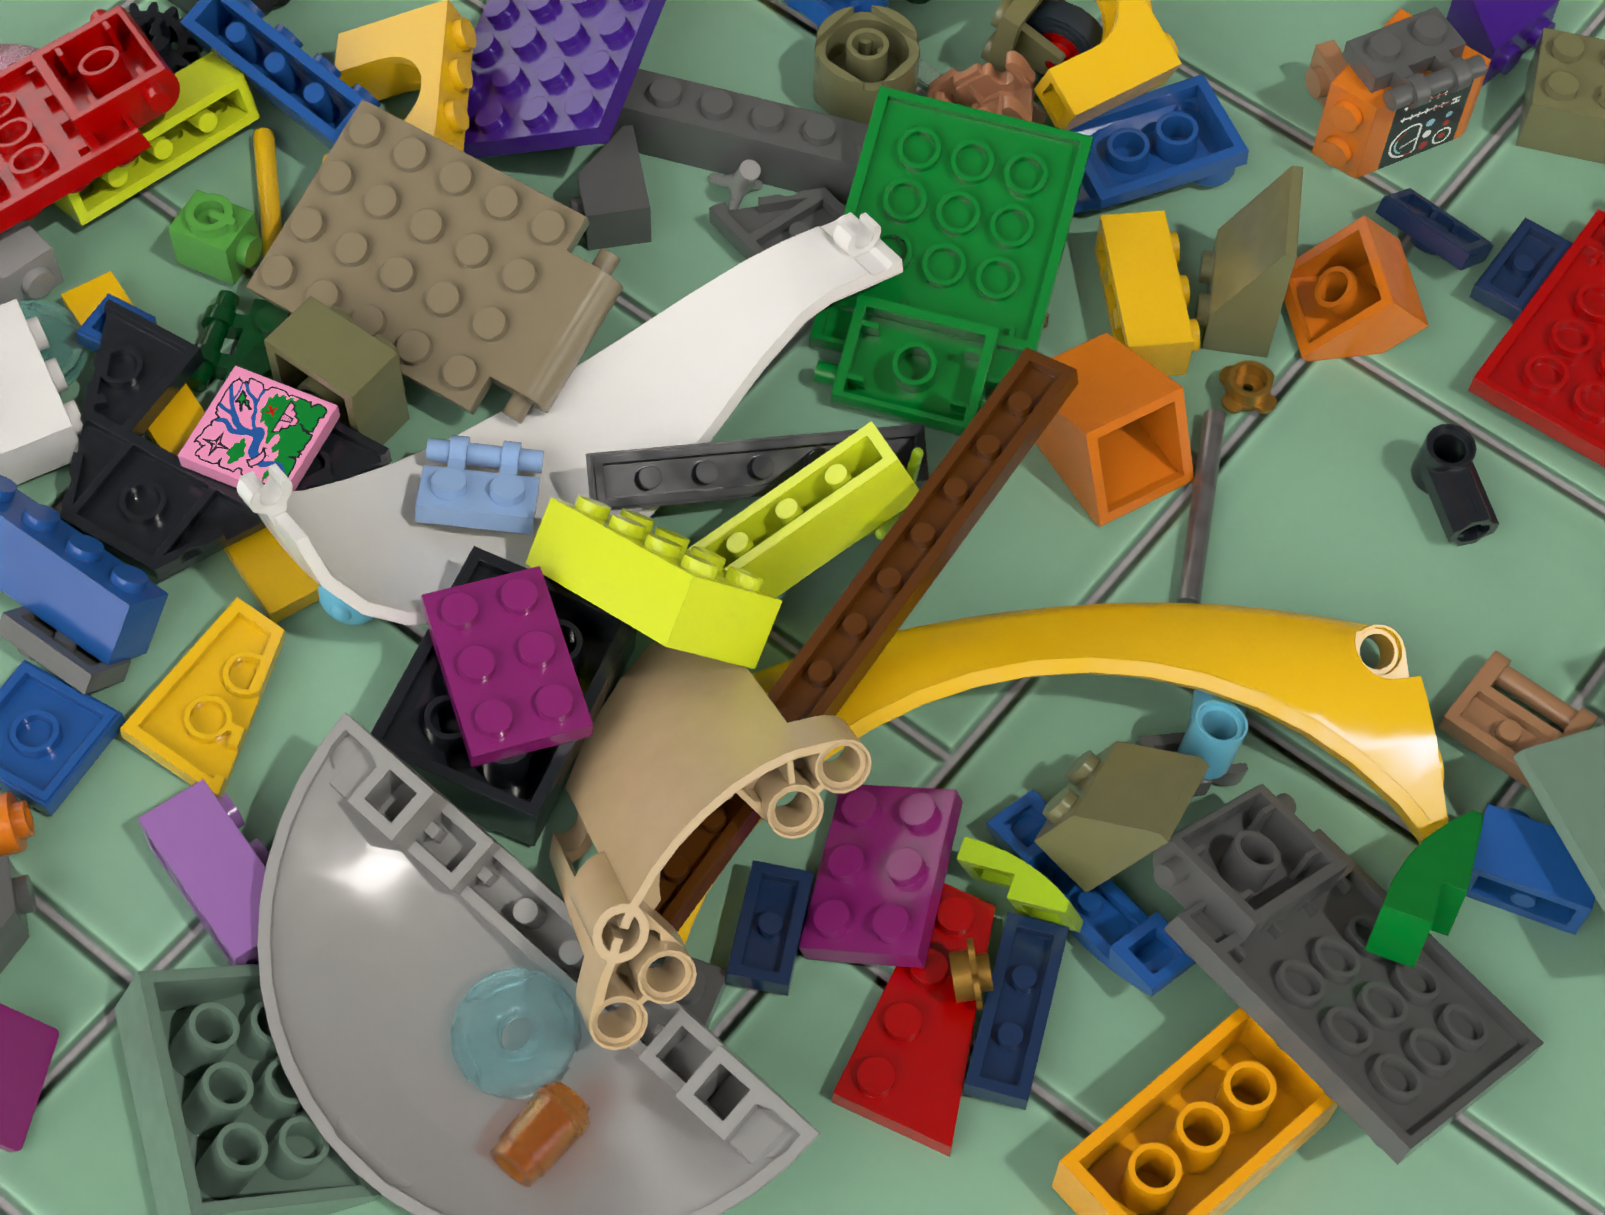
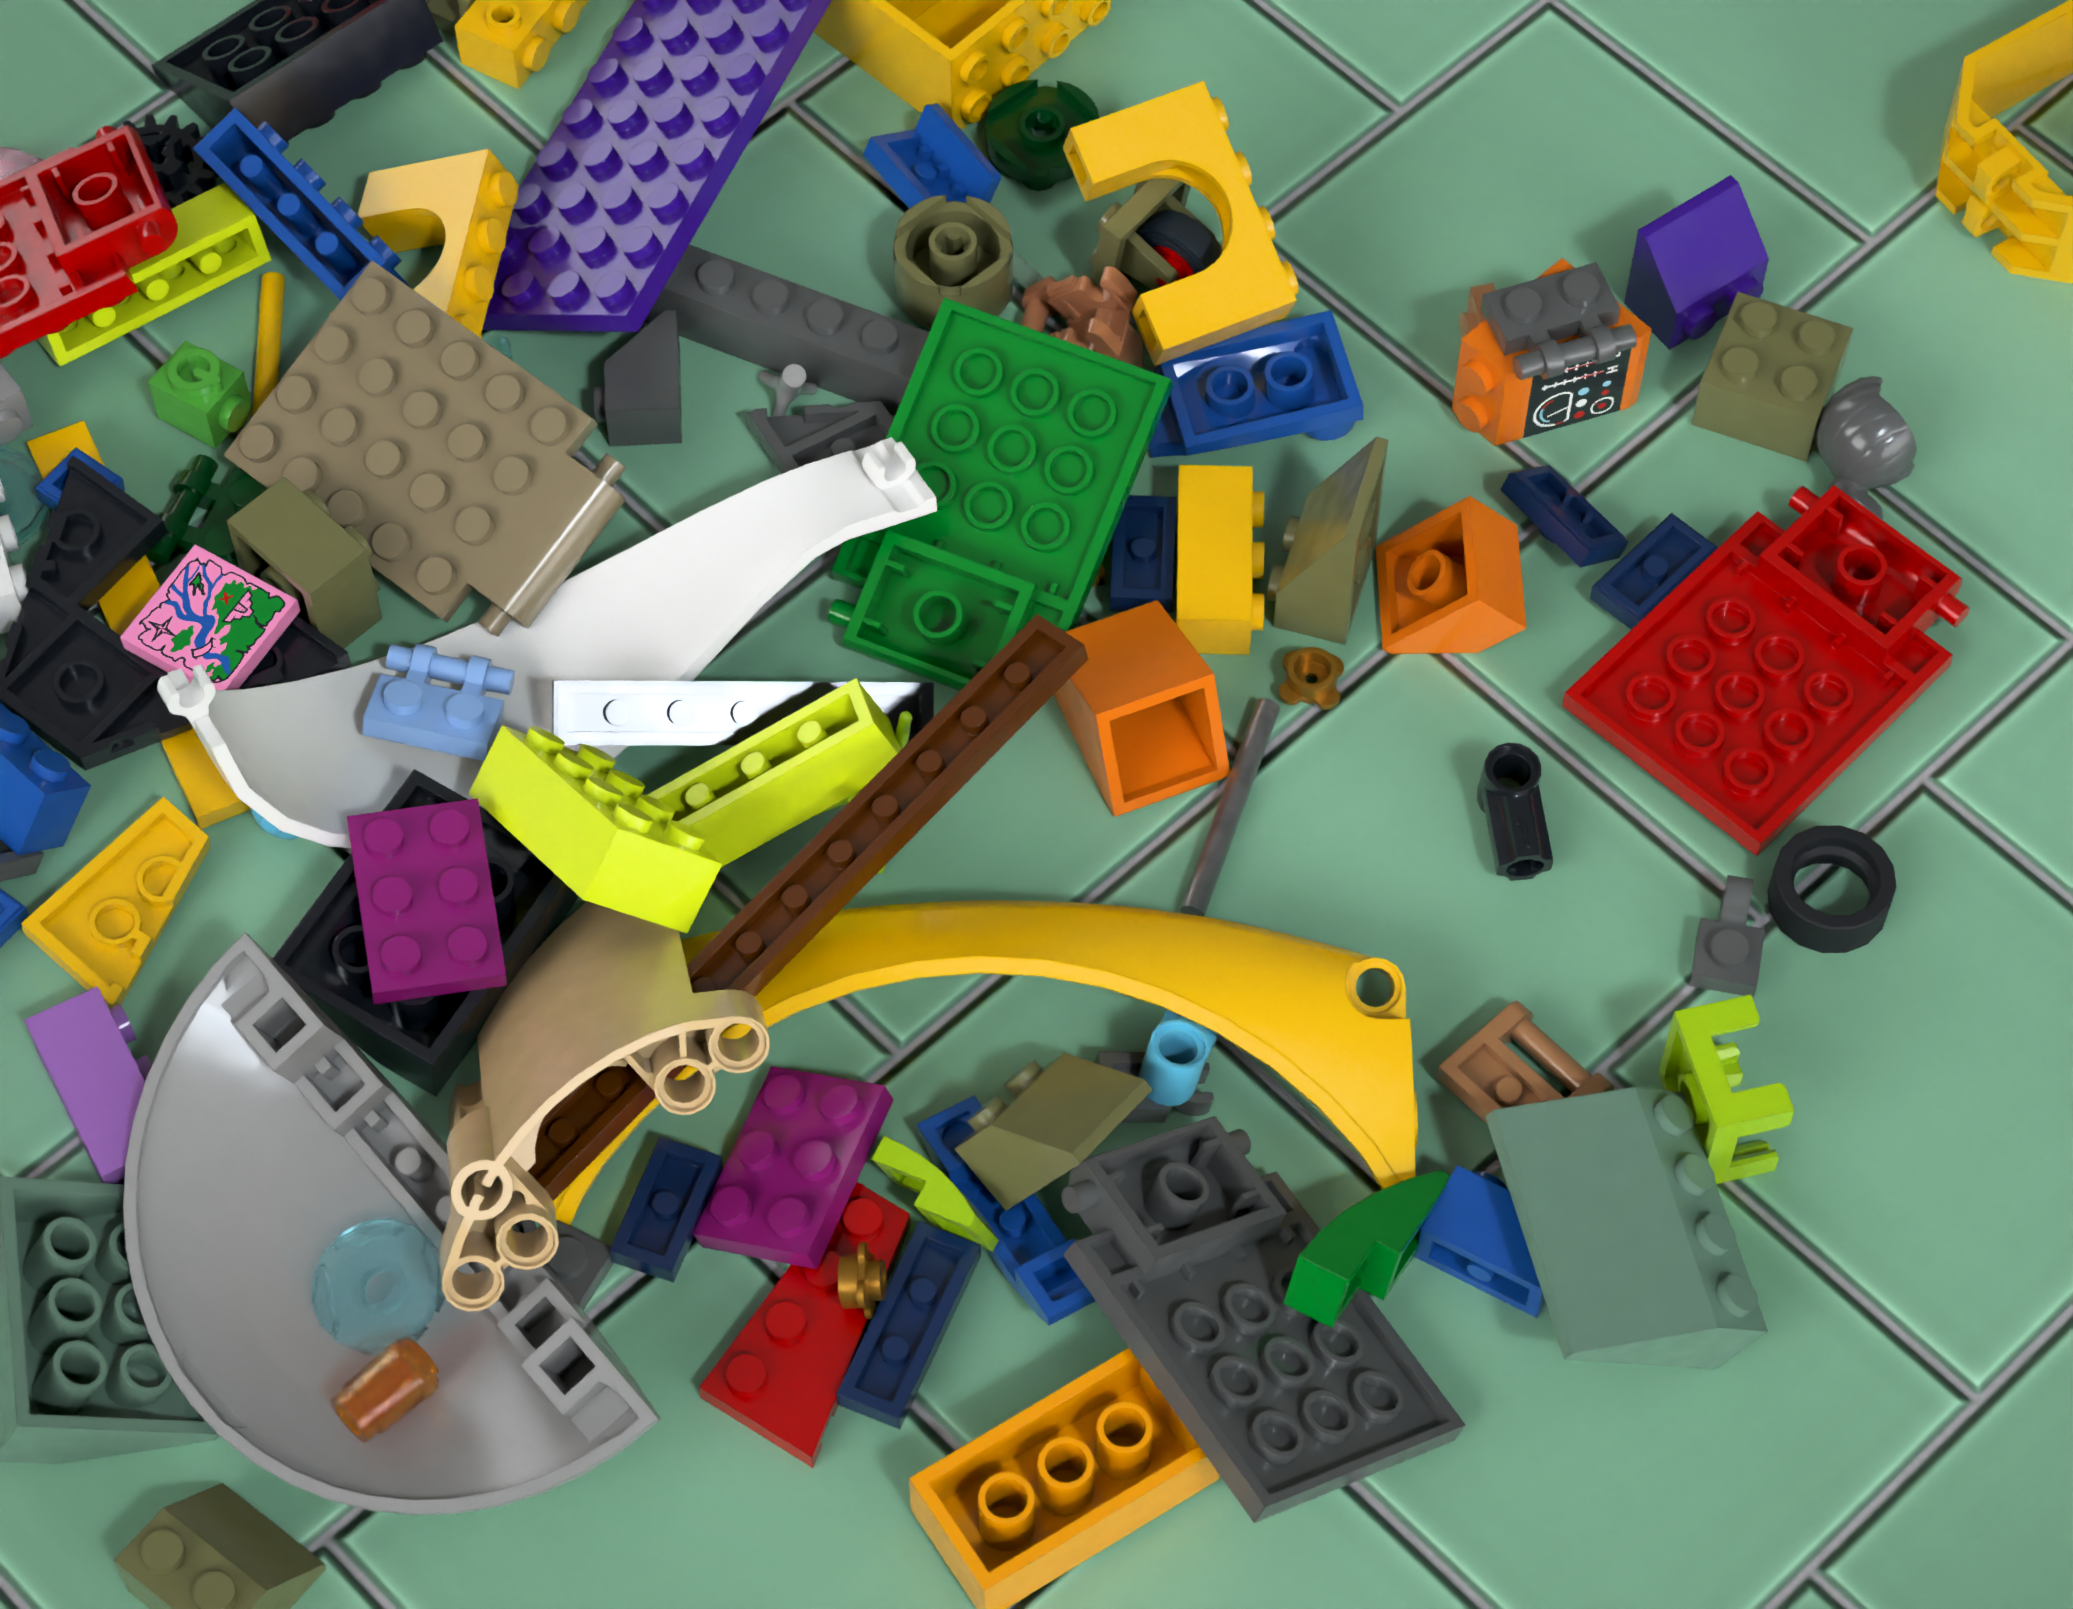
camera: 10 degrees right, 0 degrees up
none -> dark blue plate [1110,495,1176,613]

